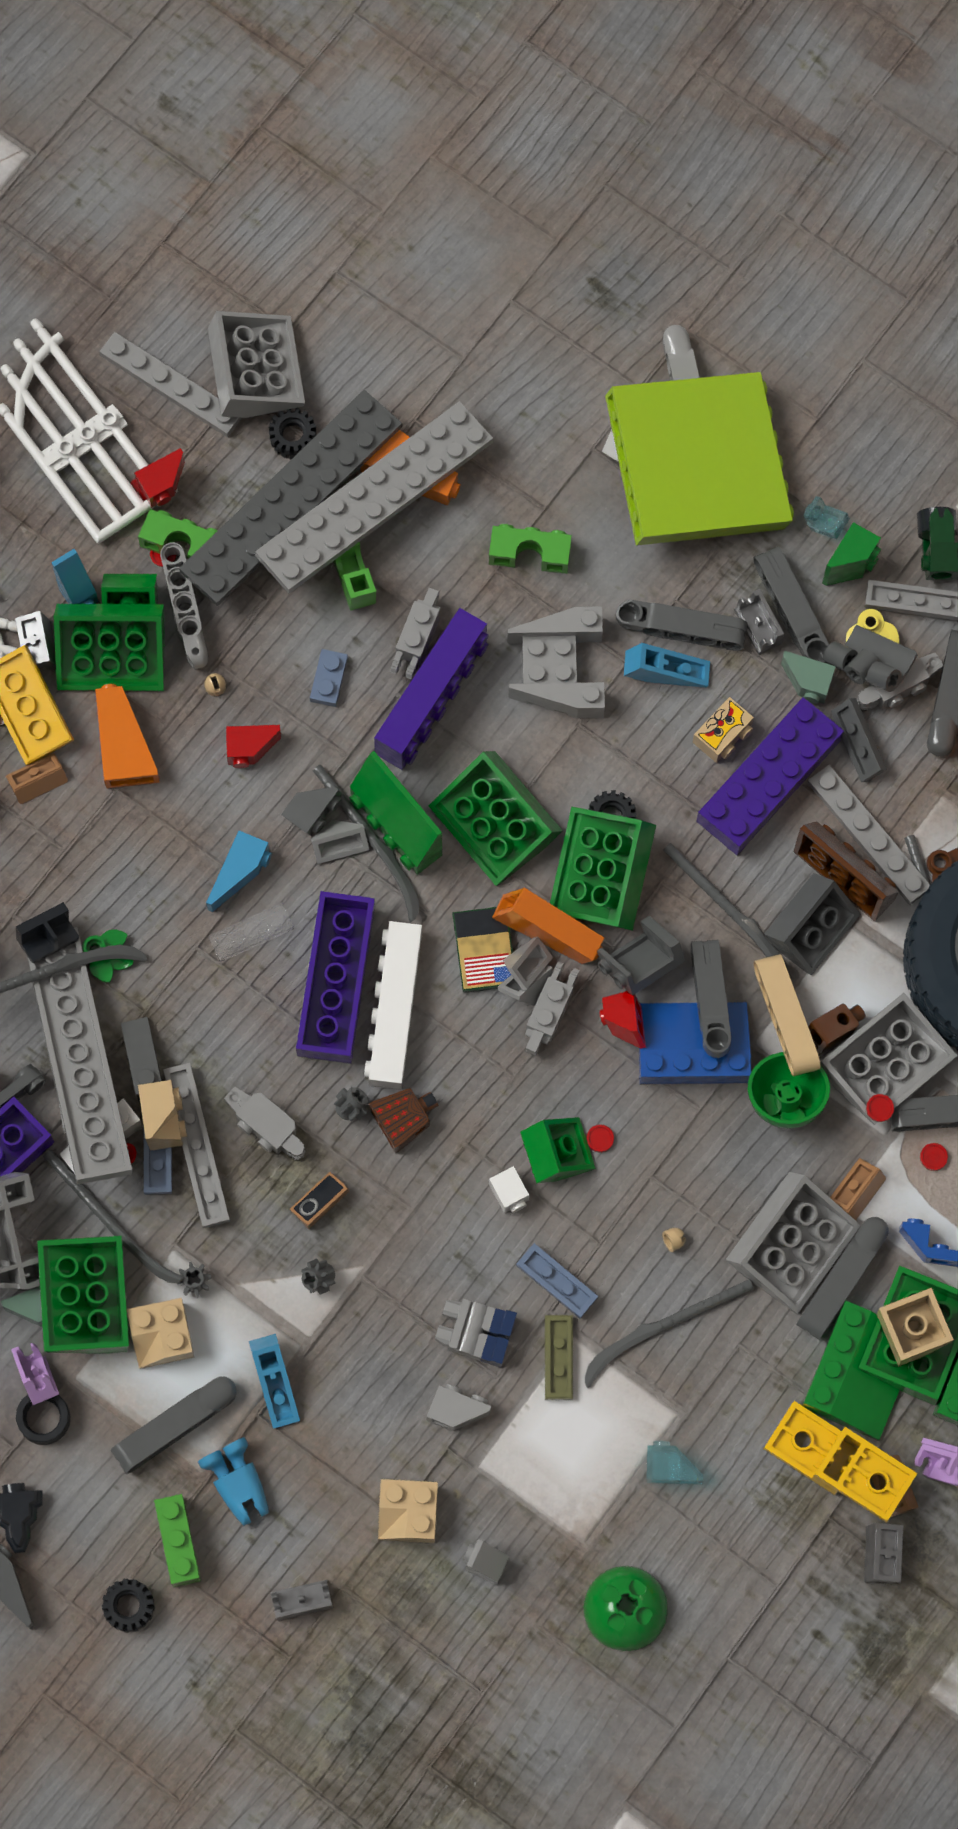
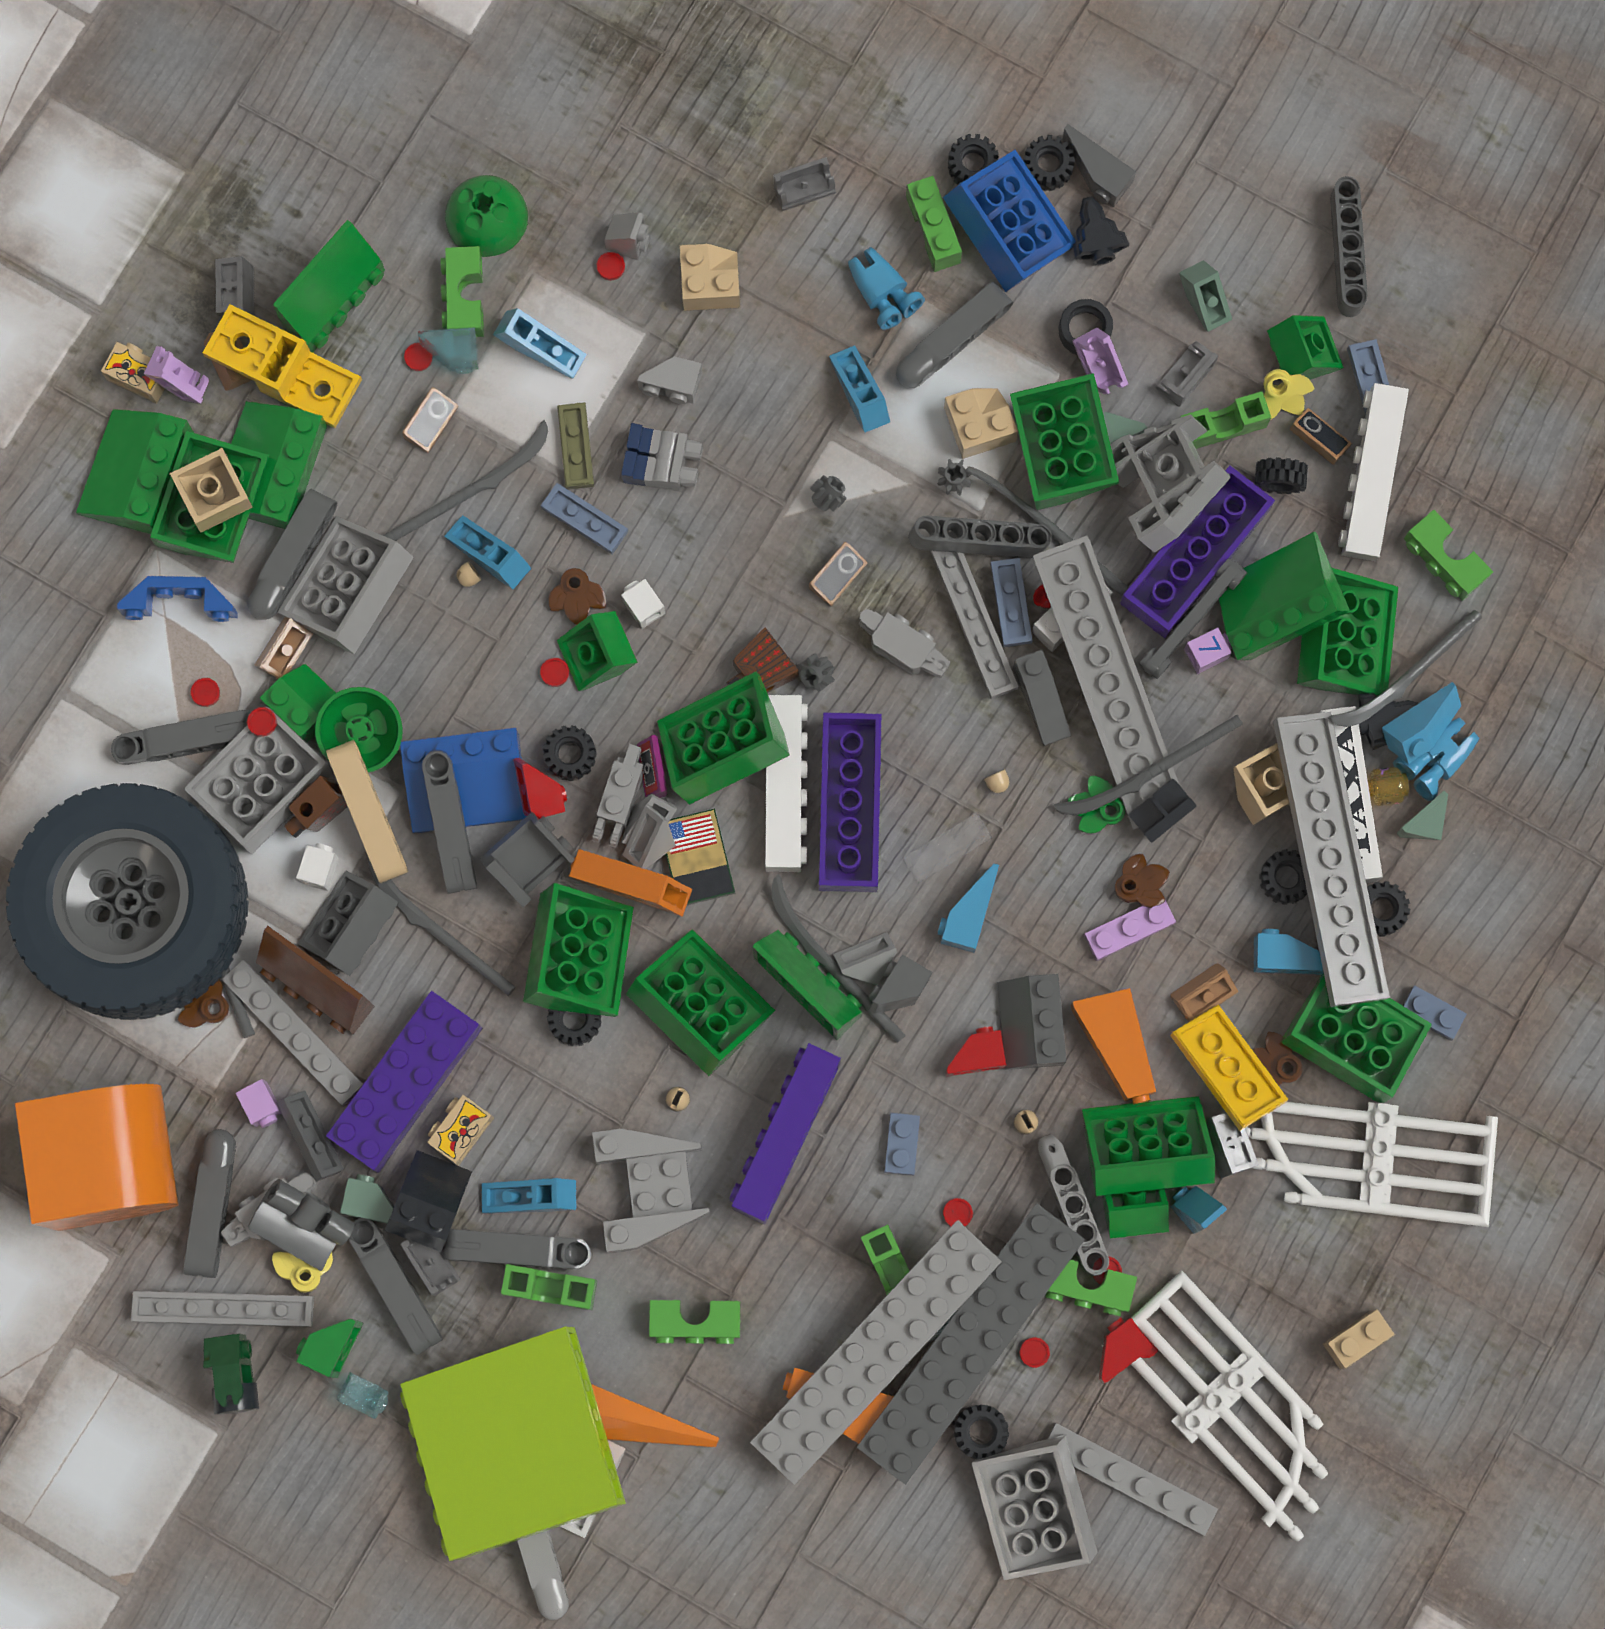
camera: 175 degrees right, 5 degrees up
tan slope [138,1080,187,1151] -> none
light grey hinge [390,588,441,679] -> none
none -> lavender brick [236,1079,282,1128]
none -> green slope [260,664,336,743]
none -> green slope [273,220,385,353]
none -> white brick [296,843,339,891]
none -> black slope [385,1150,472,1252]
none -> slope [402,387,459,453]
none -> red piece [404,343,433,371]
none -> bright green arch [441,246,484,338]
none -> dark azure slope [444,515,531,589]
none -> dark azure slope [493,308,587,379]
none -> bright green arch [501,1264,597,1310]
none -> black tyre [543,725,596,781]
none -> reddish brown plate [549,568,606,625]
none -> orange wedge [591,1384,720,1447]
none -> red piece [597,252,625,281]
none -> slope [637,735,668,798]
none -> green slope [657,671,790,805]
none -> tan hinge [666,1087,690,1111]
none -> dark grey beam [908,516,1052,558]
none -> blue slope [943,149,1076,292]
none -> red piece [943,1198,973,1226]
none -> tan hinge [984,769,1009,793]
none -> dark grey slope [997,974,1066,1070]
none -> red piece [1020,1337,1050,1368]
none -> black tyre [1024,135,1075,191]
none -> lavender plate [1084,900,1176,961]
none -> reddish brown plate [1115,854,1170,908]

